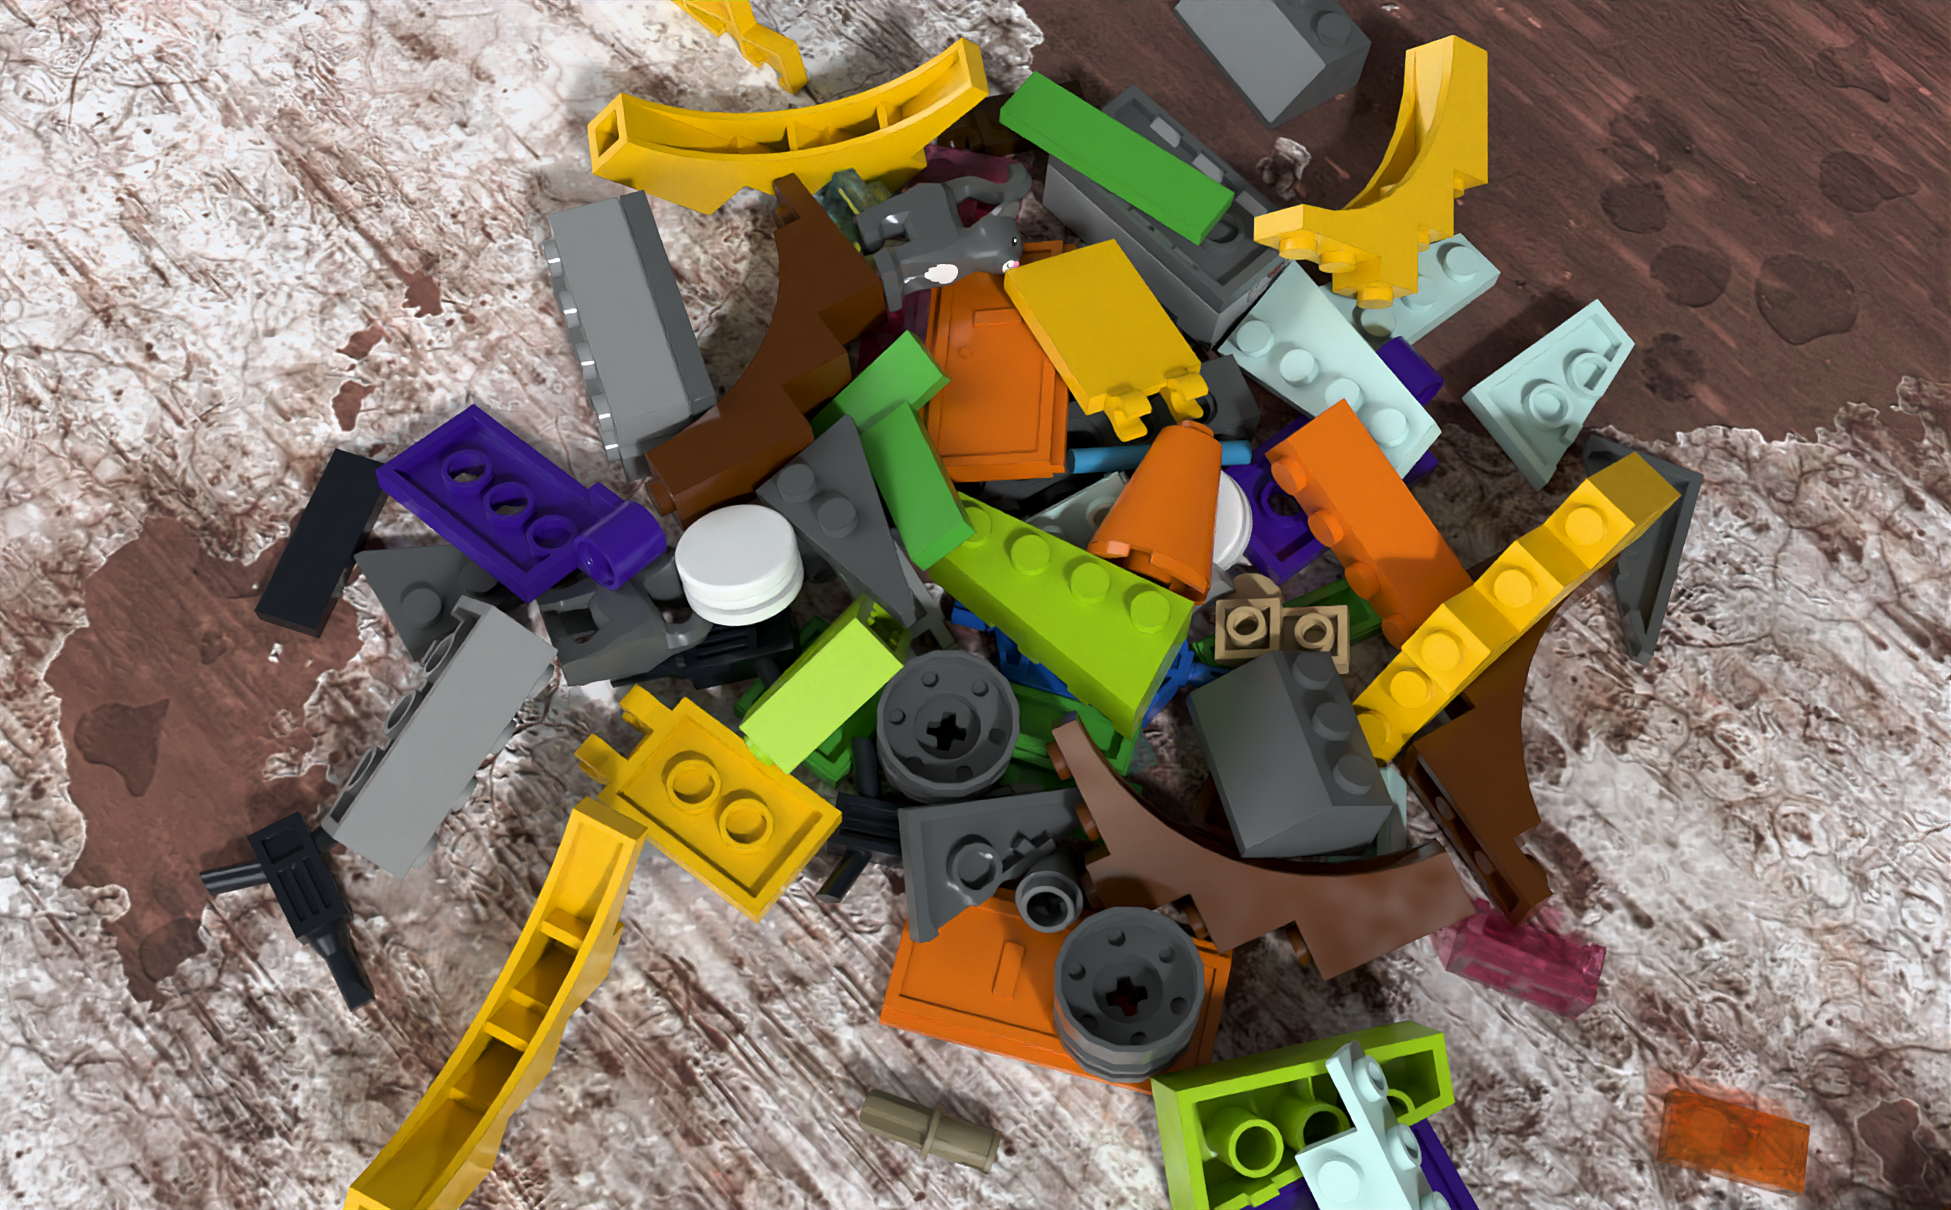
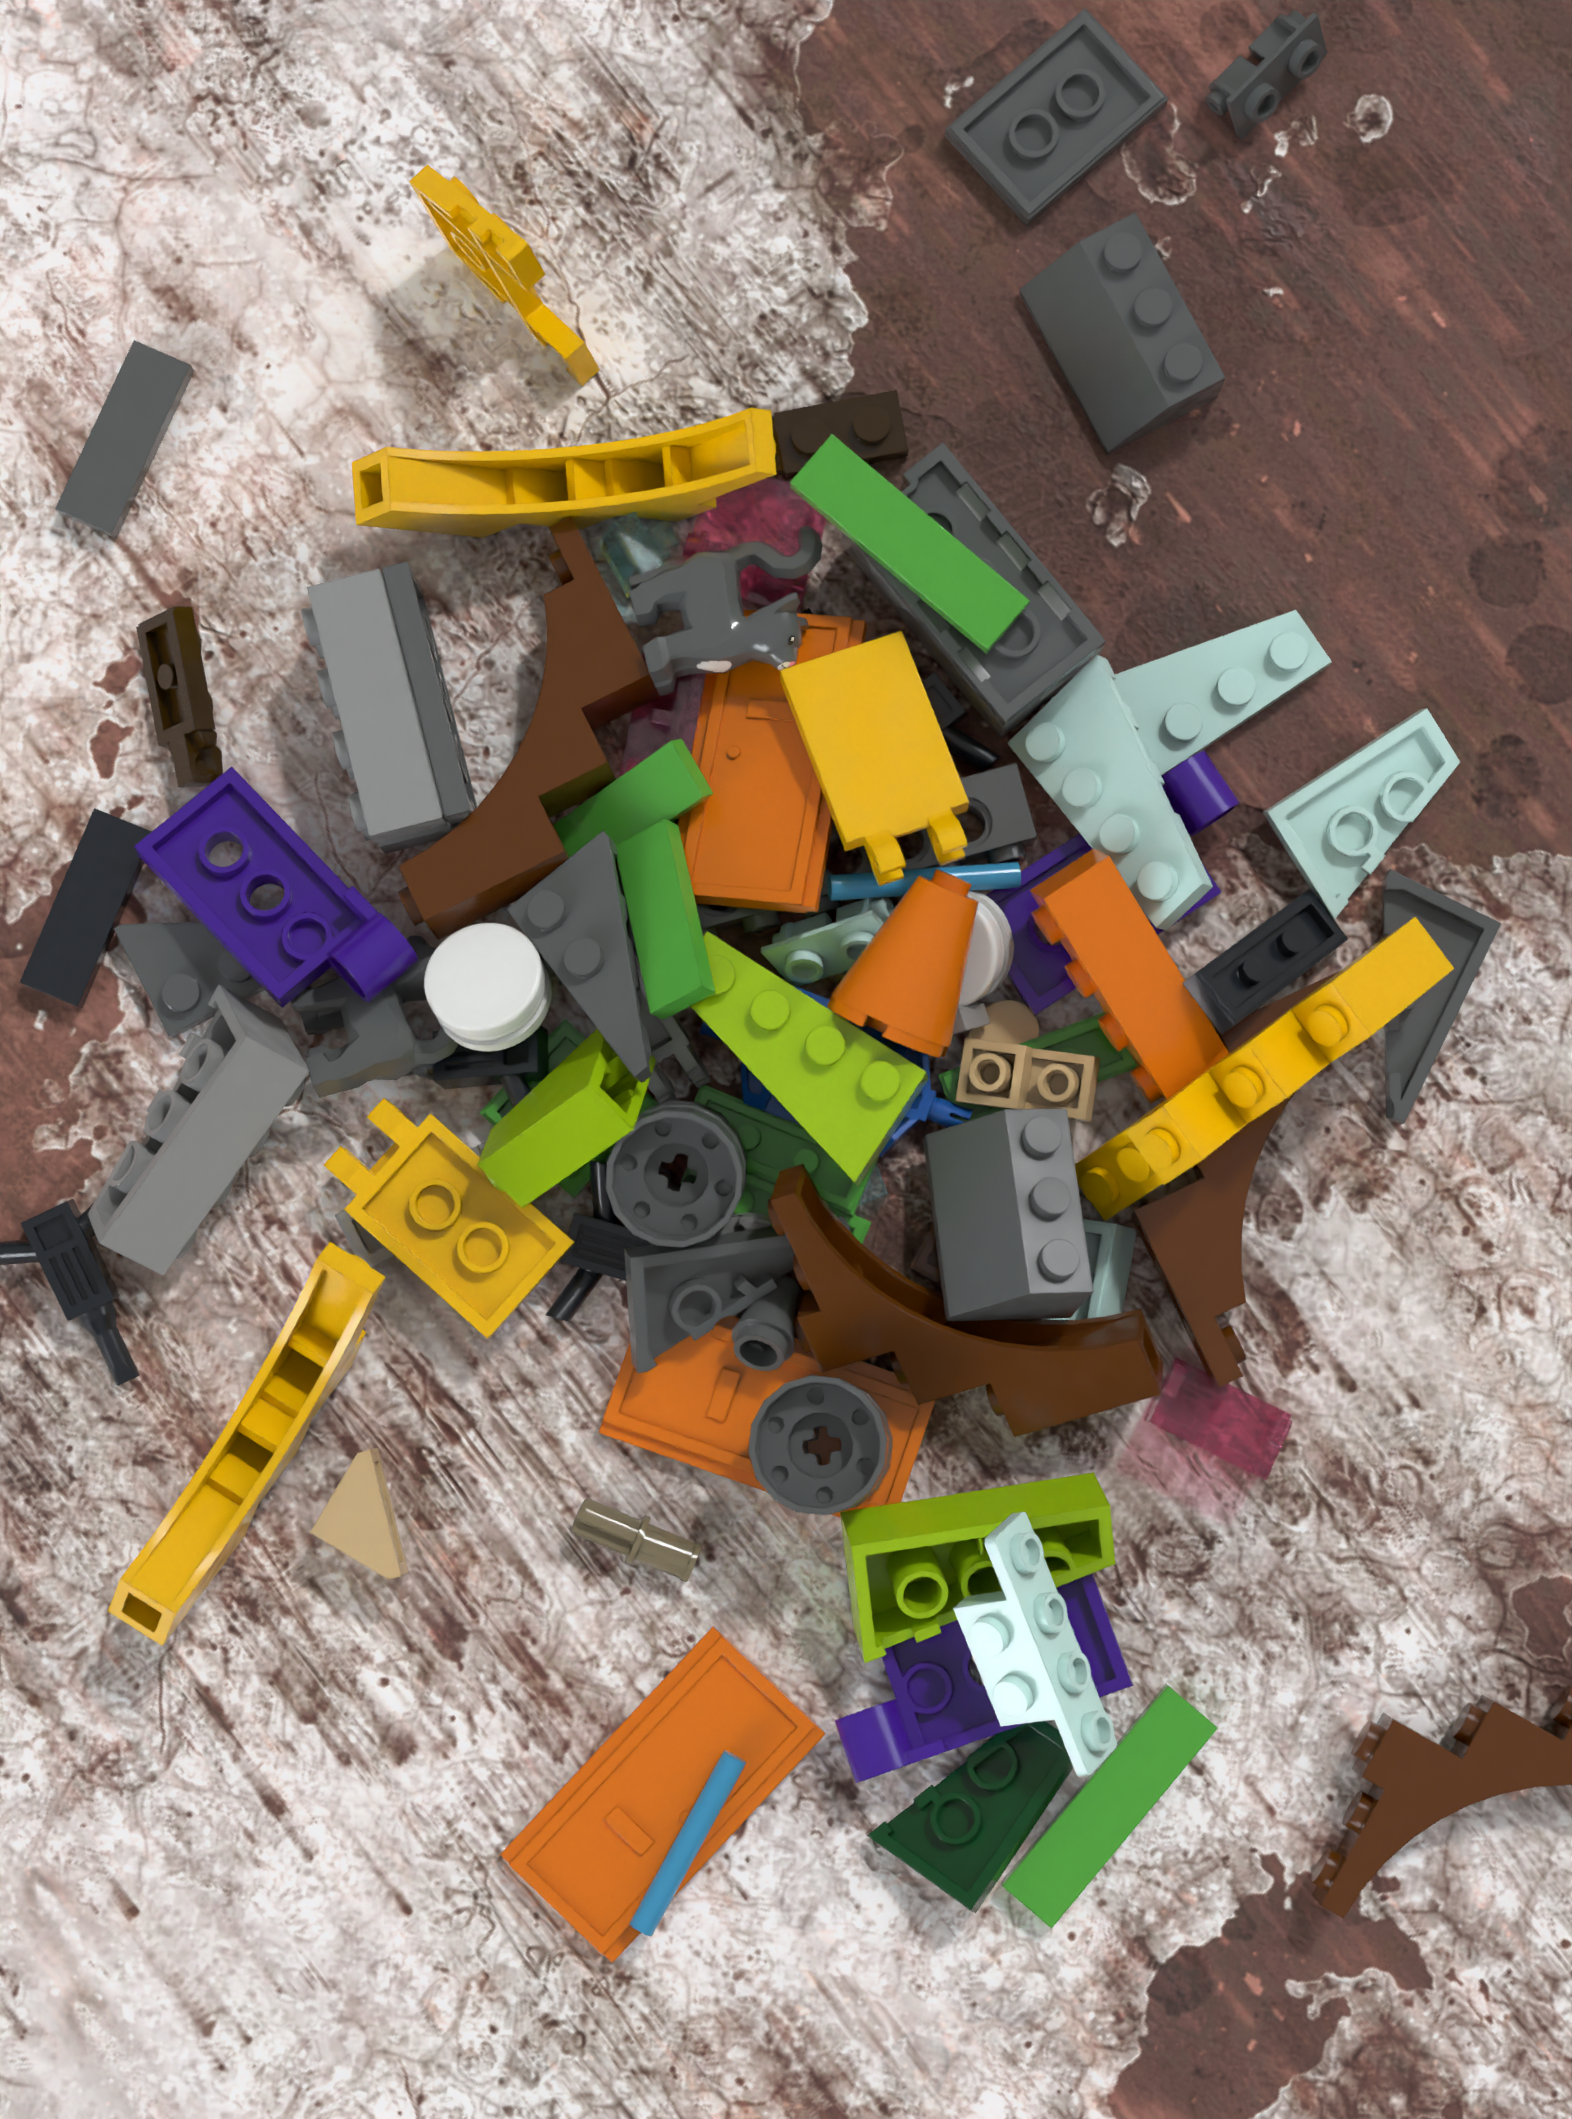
camera: 20 degrees right, 20 degrees up
yellow arch [1254,35,1488,309] -> none
clear orange plate [1656,1088,1810,1198] -> none
none -> dark grey tile [55,340,194,539]
none -> dark brown hinge [136,606,223,788]
none -> tan slope [310,1448,409,1580]
none -> black tile [1182,889,1348,1035]

